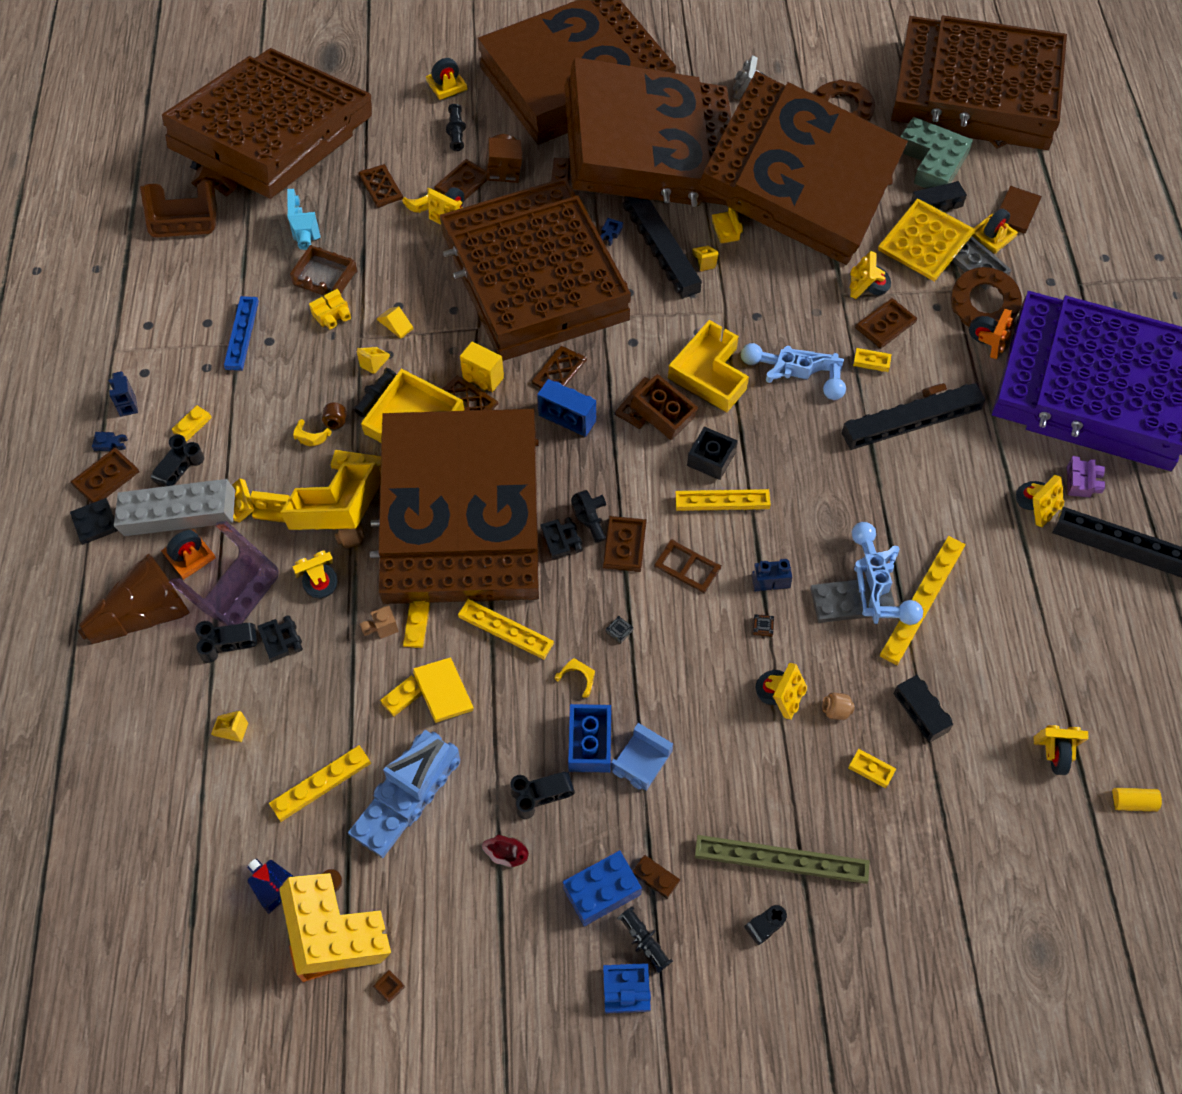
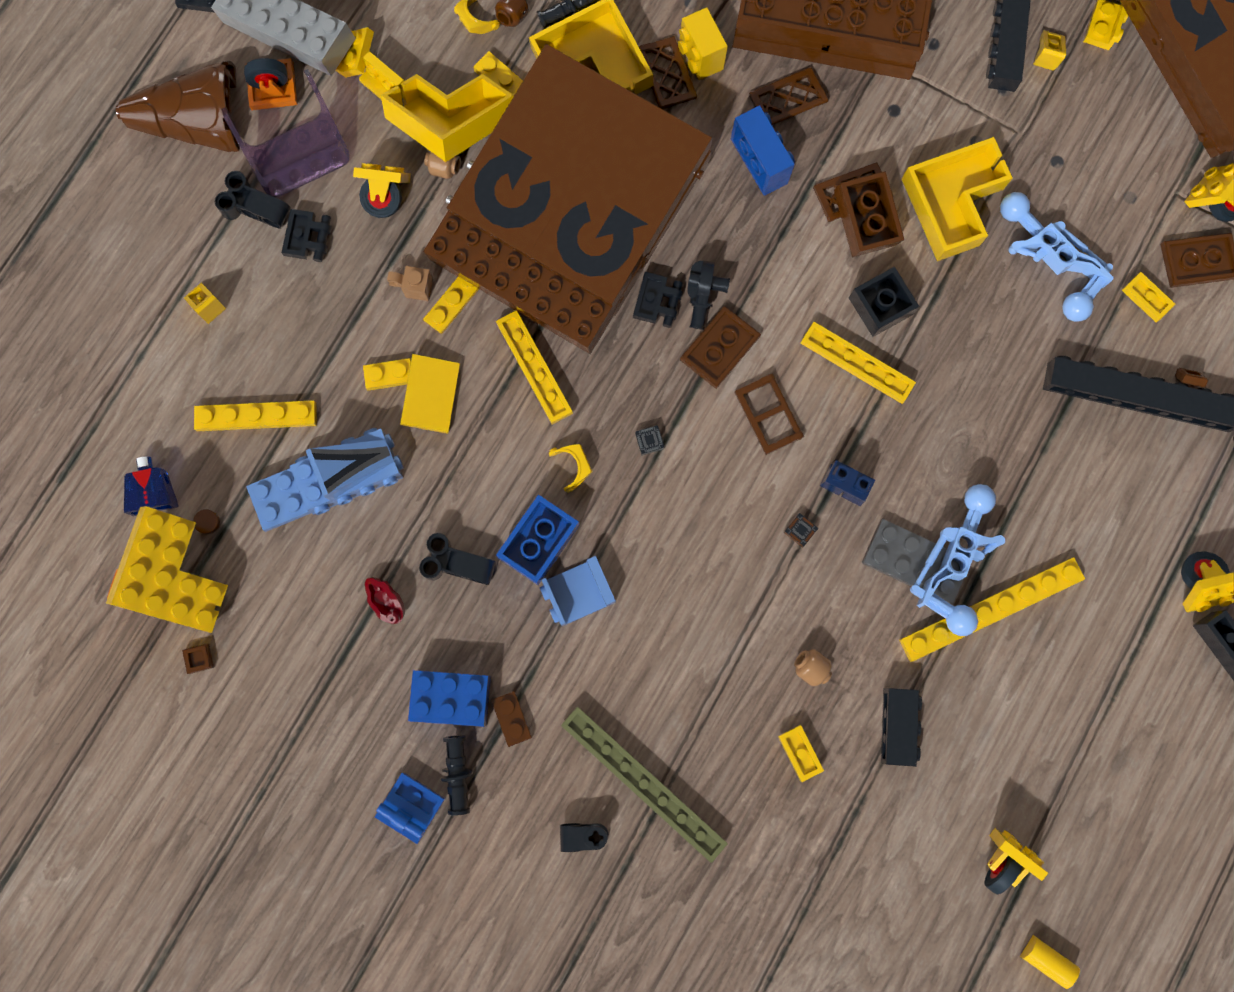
camera: 30 degrees right, 20 degrees up
yellow plate [755,663,807,720] -> none

